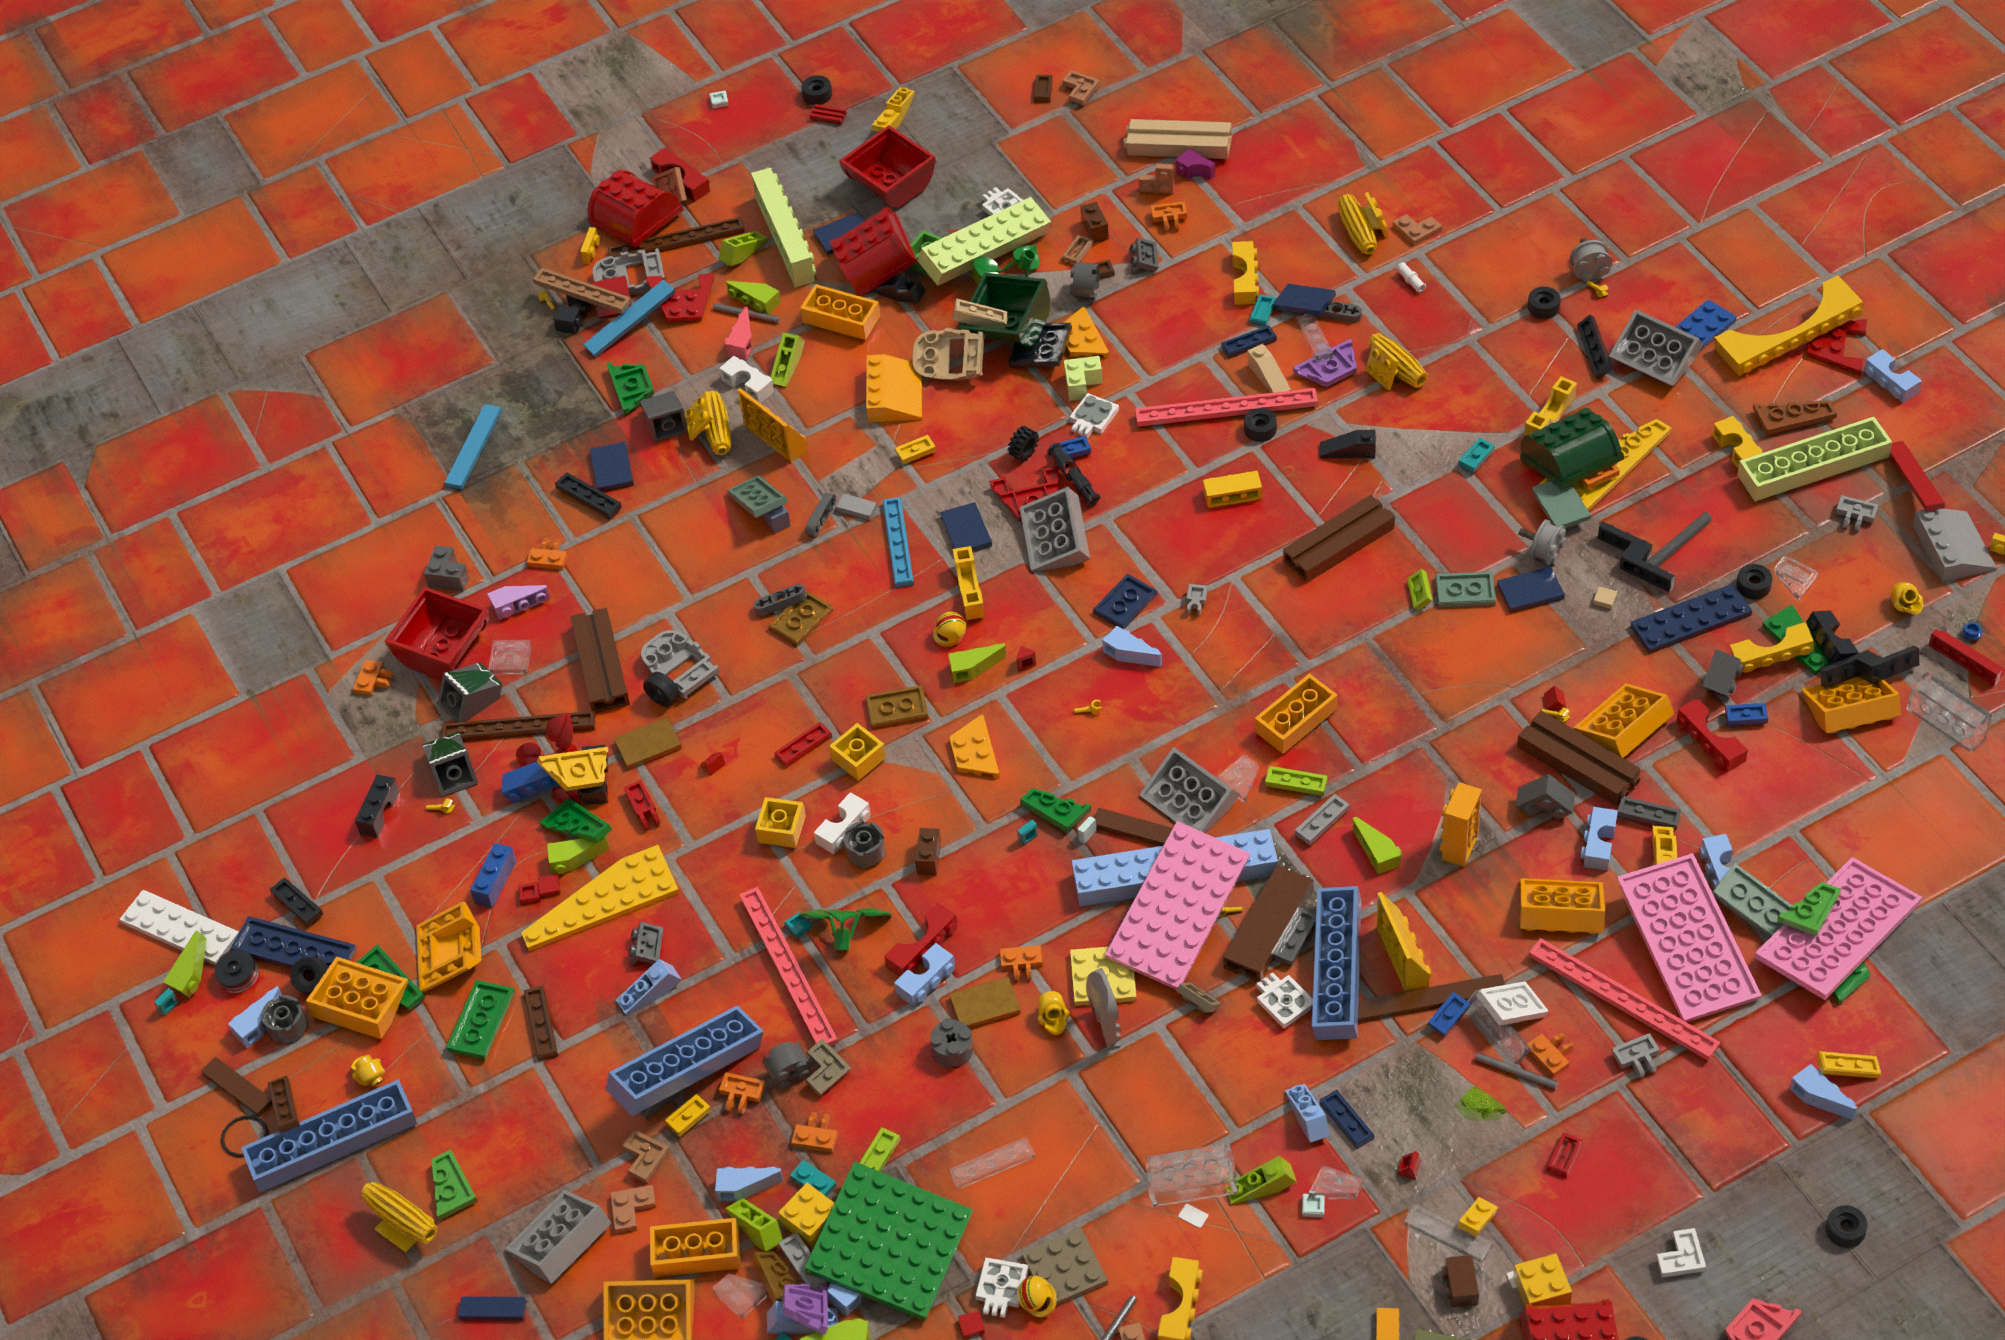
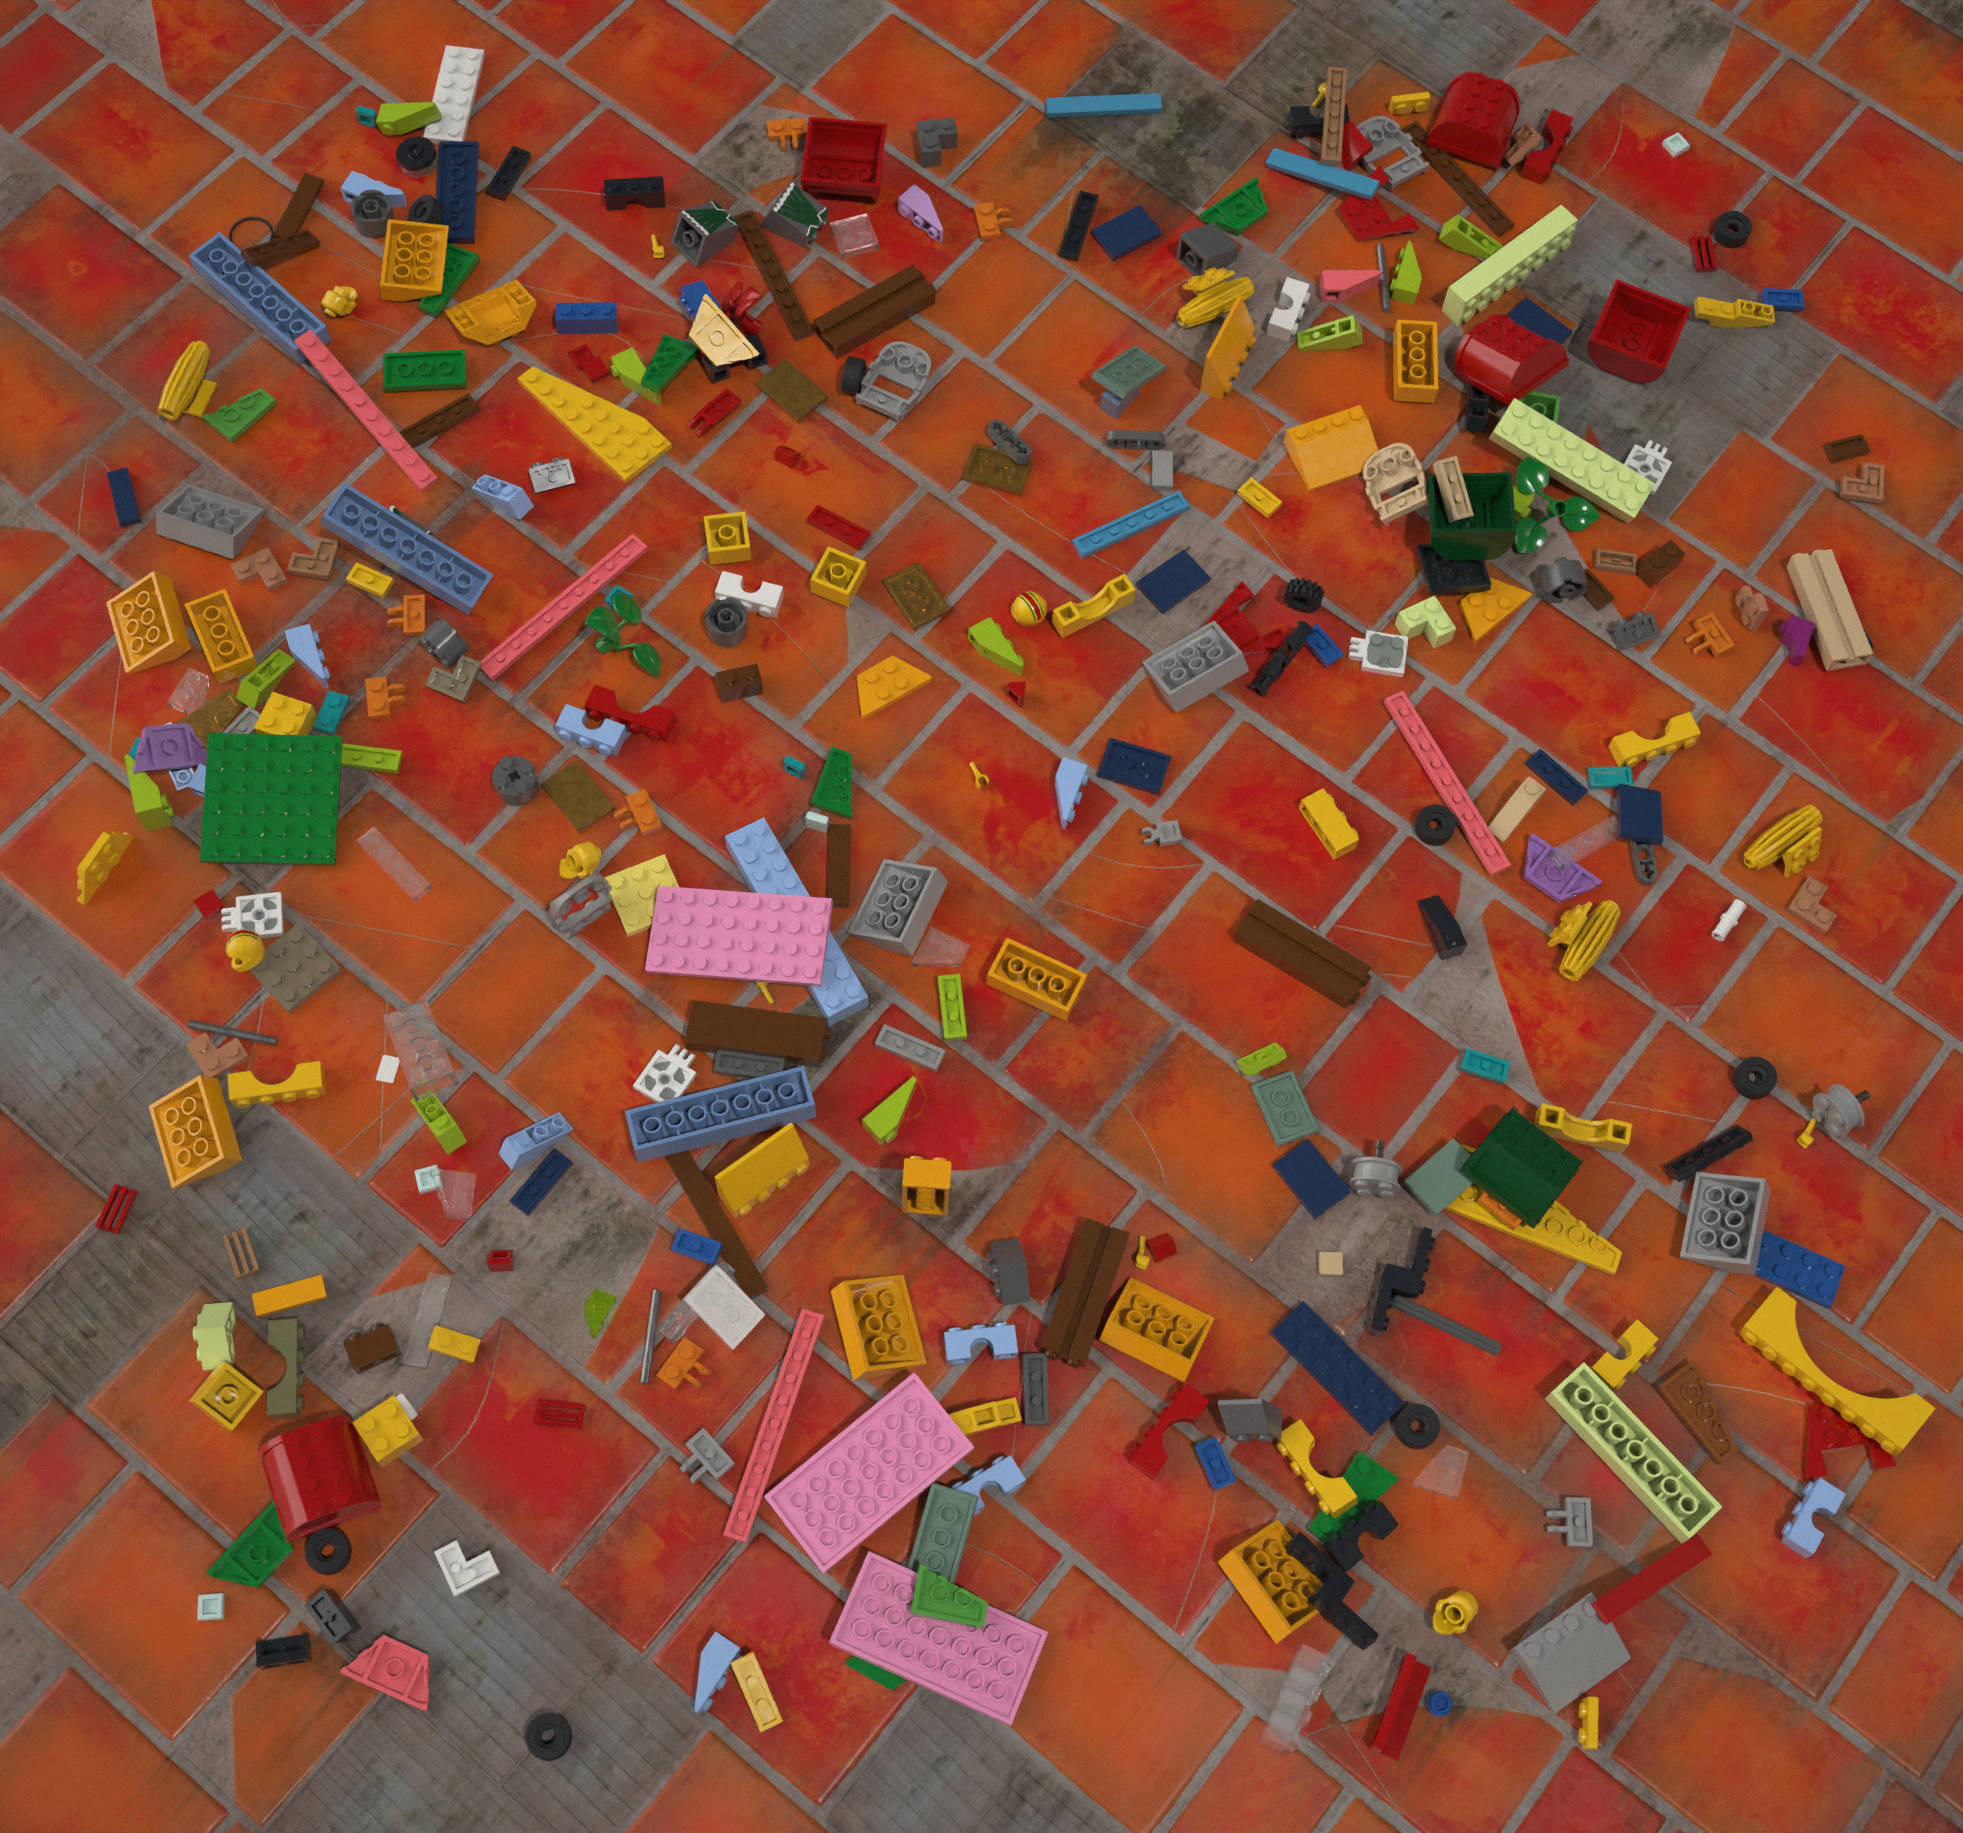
camera: 60 degrees right, 15 degrees up
dark tan plate [1176,982,1222,1013] -> none
none -> coral plate [294,329,438,493]
none -> blue plate [1761,288,1804,311]

